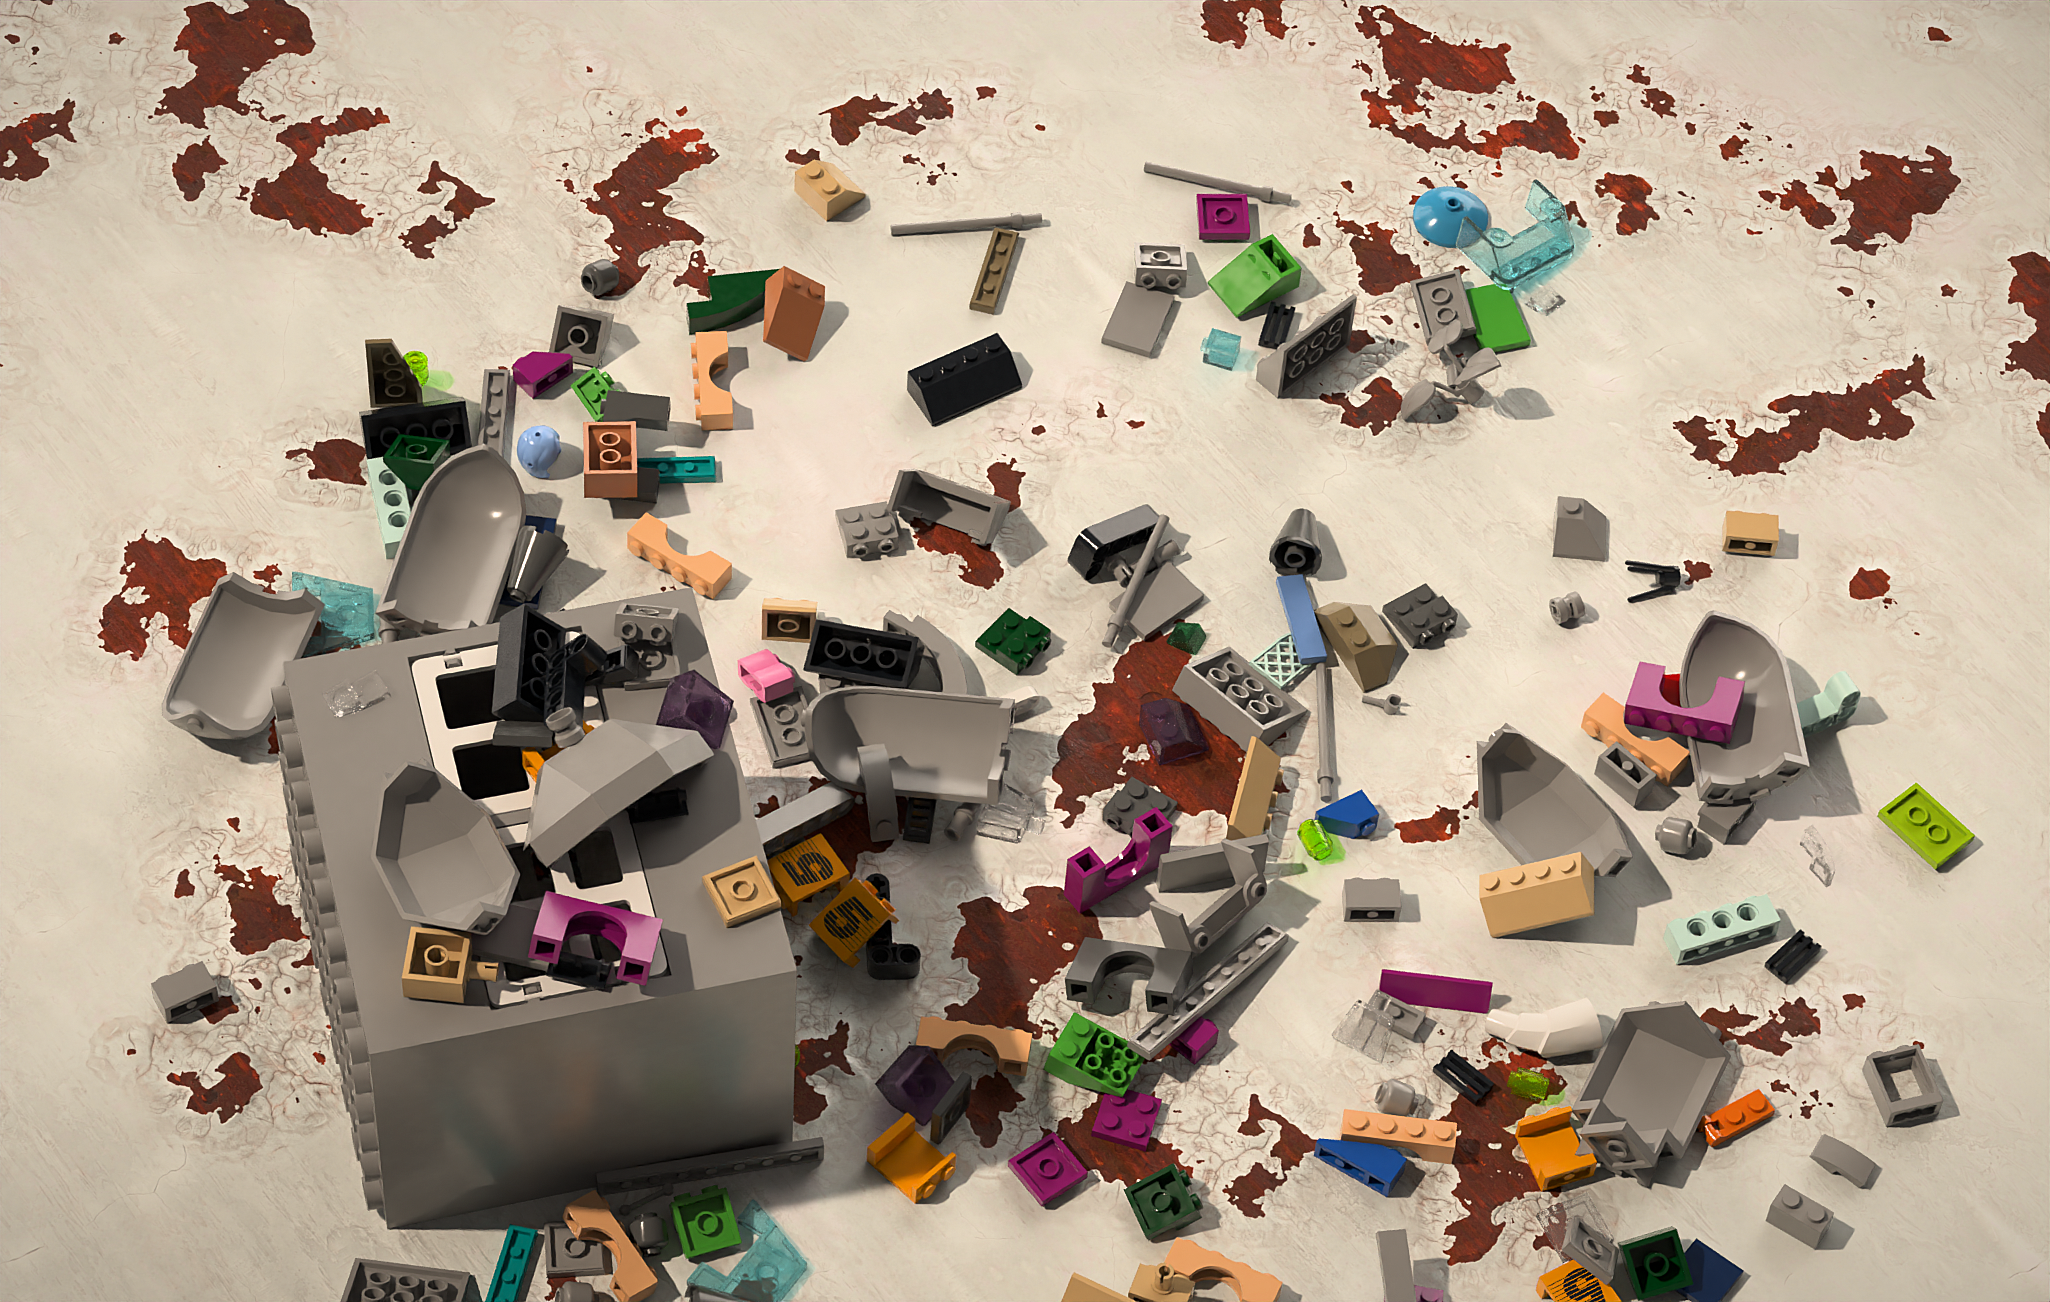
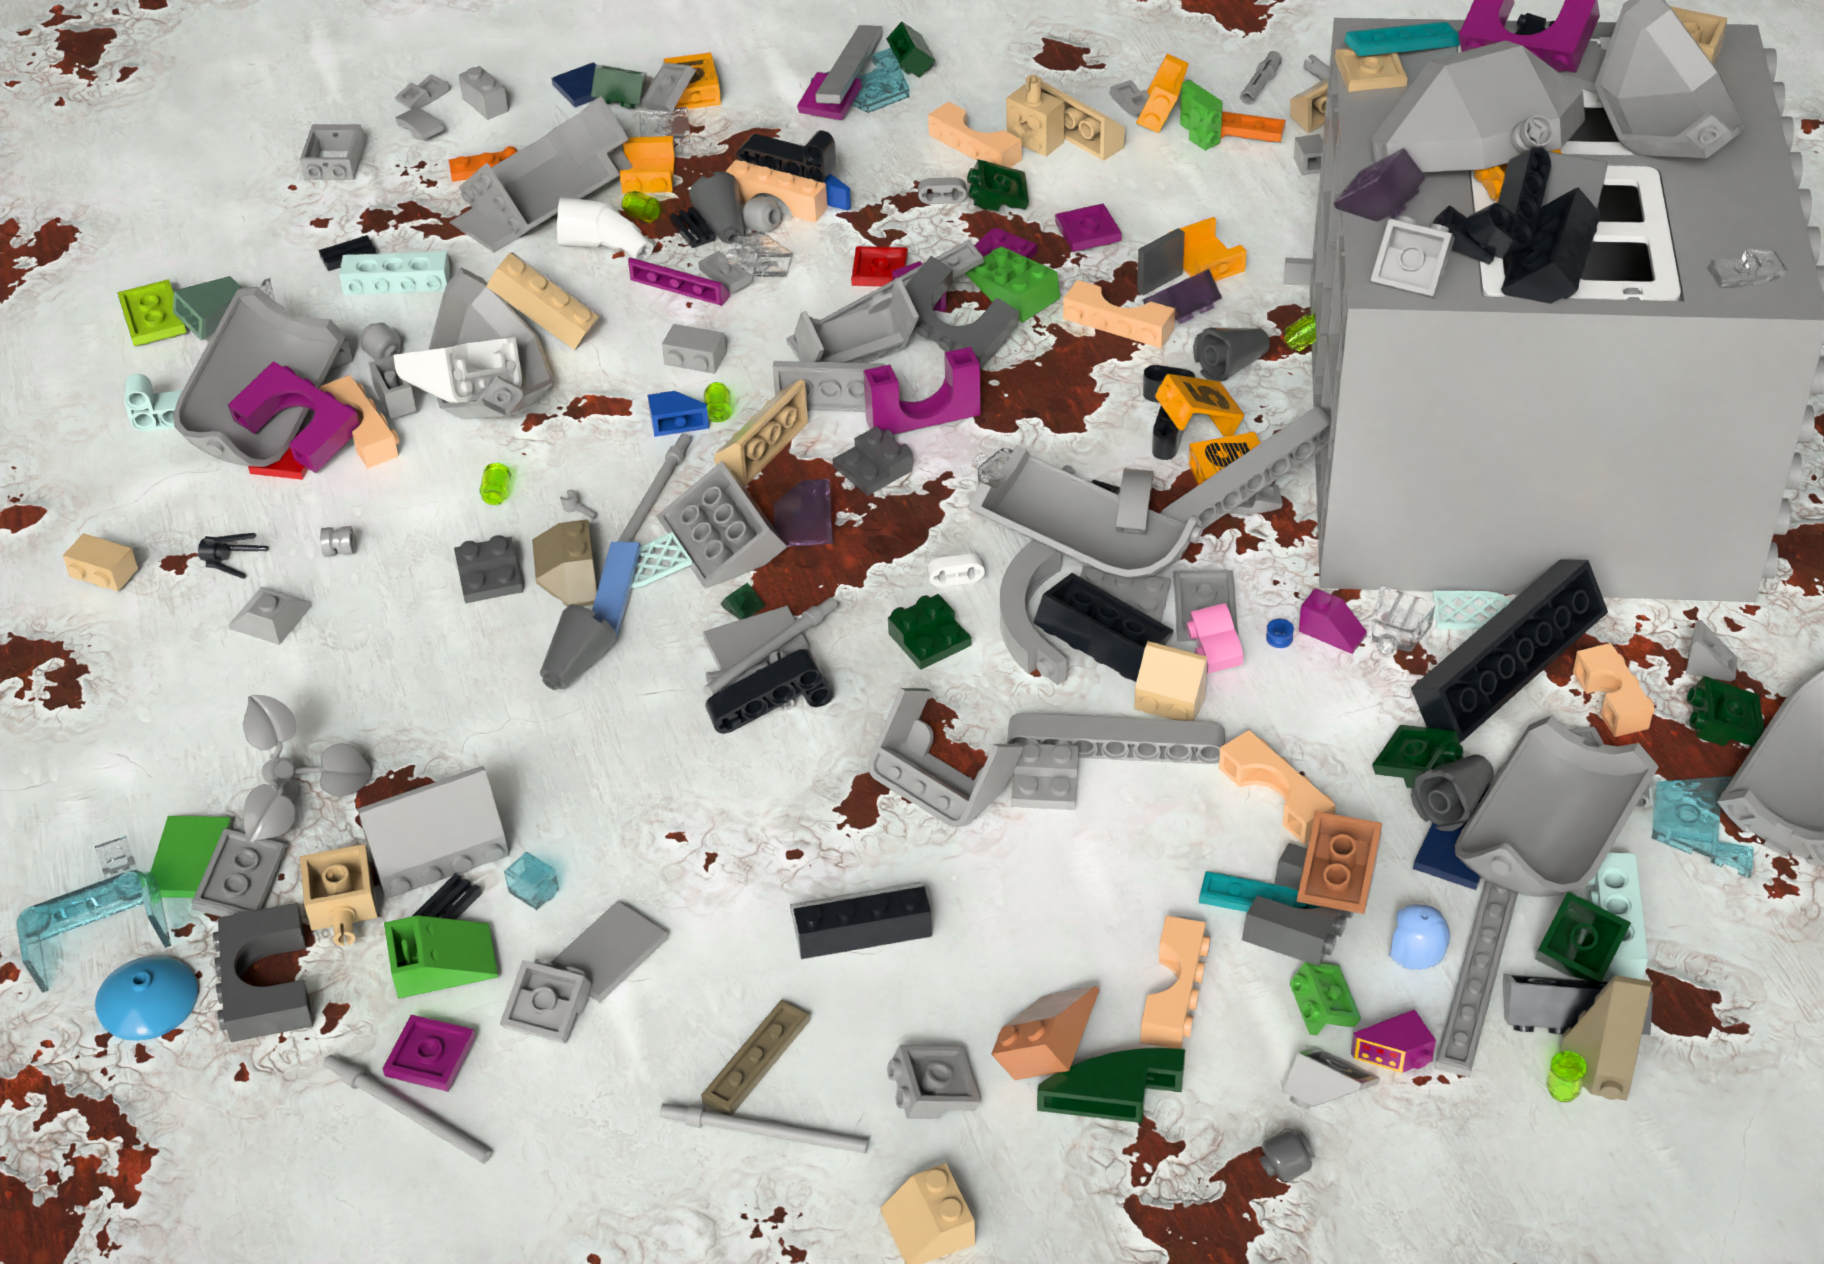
camera: 155 degrees left, 10 degrees down
none -> sand green slope [173,276,243,340]
none -> dark grey arch [213,903,313,1042]
none -> tan brick [300,844,378,946]
none -> white windscreen [393,337,522,403]
none -> light grey slope [394,74,450,109]
none -> clear neon green brick [479,463,512,505]
none -> dark grey cone [689,171,744,243]
none -> black beam [737,130,836,183]
none -> red tile [851,246,908,287]
none -> light grey plate [887,1045,981,1119]
none -> light grey beam [918,177,967,204]
none -> light grey beam [1007,713,1225,764]
none -> dark grey cone [1193,327,1270,382]
none -> teal tile [1344,22,1460,56]
none -> dark green plate [1372,725,1464,788]

